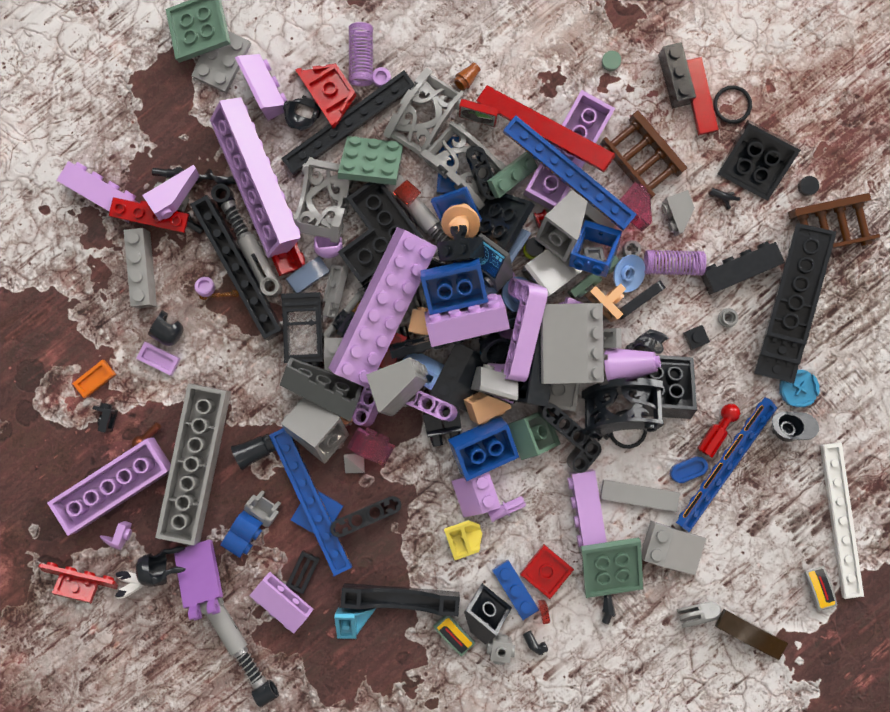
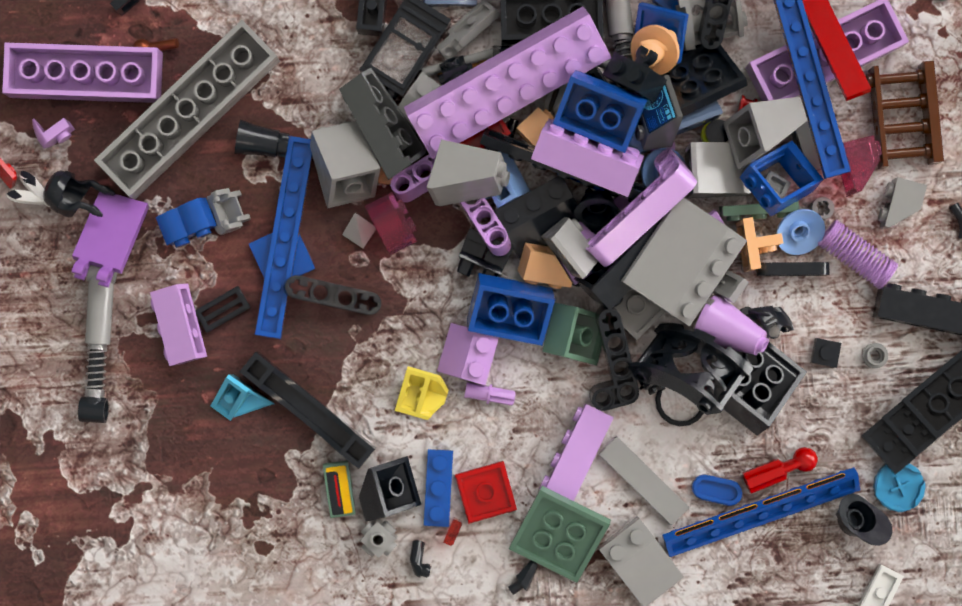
camera: 30 degrees right, 0 degrees up
sand green plate [487,152,538,198] -> none

